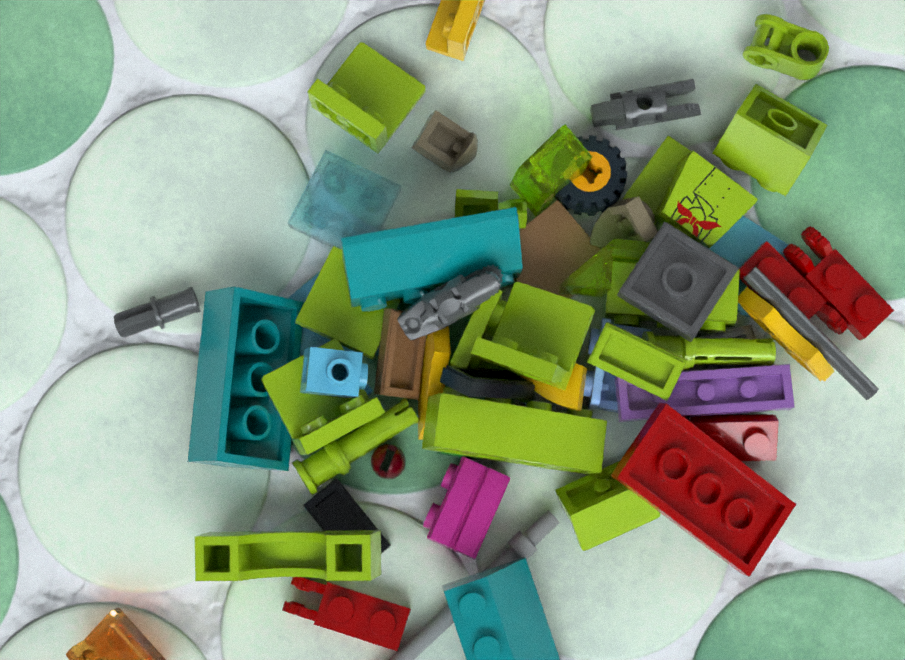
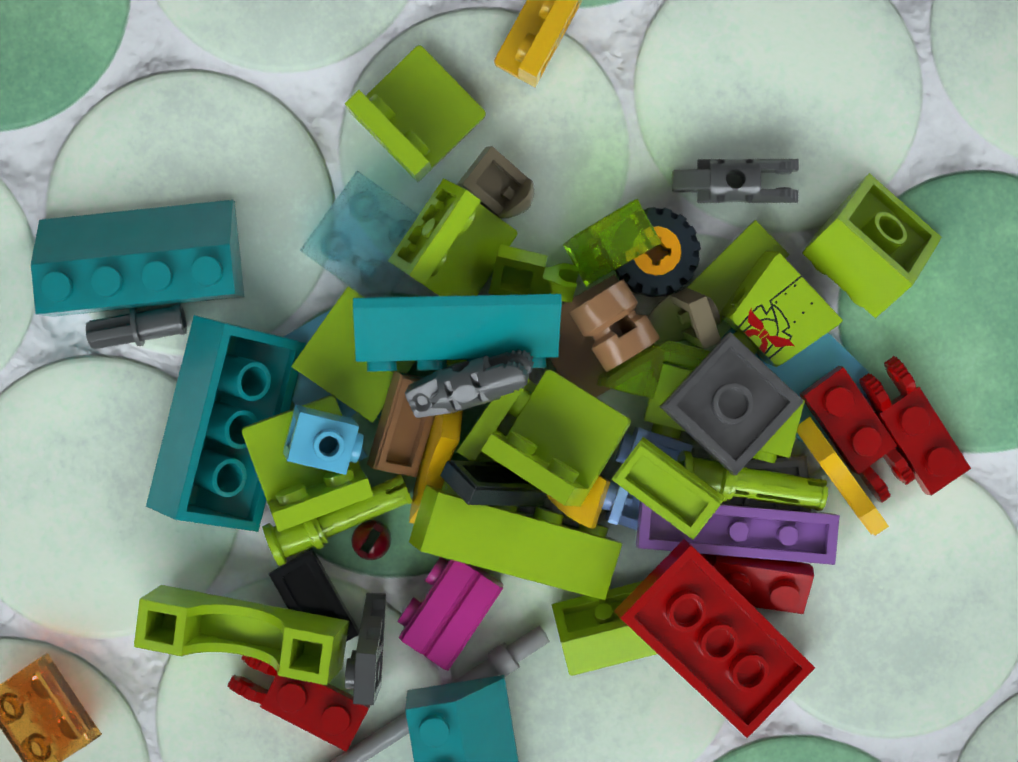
camera: 10 degrees right, 10 degrees up
lime piece [742,14,829,81] -> none
dark grey bar [743,266,879,400] -> none
none -> teal slope [31,200,245,317]
none -> dark grey wing [345,593,386,705]
none -> lime bracket [388,178,518,296]
none -> medium nougat wheel [569,279,660,372]

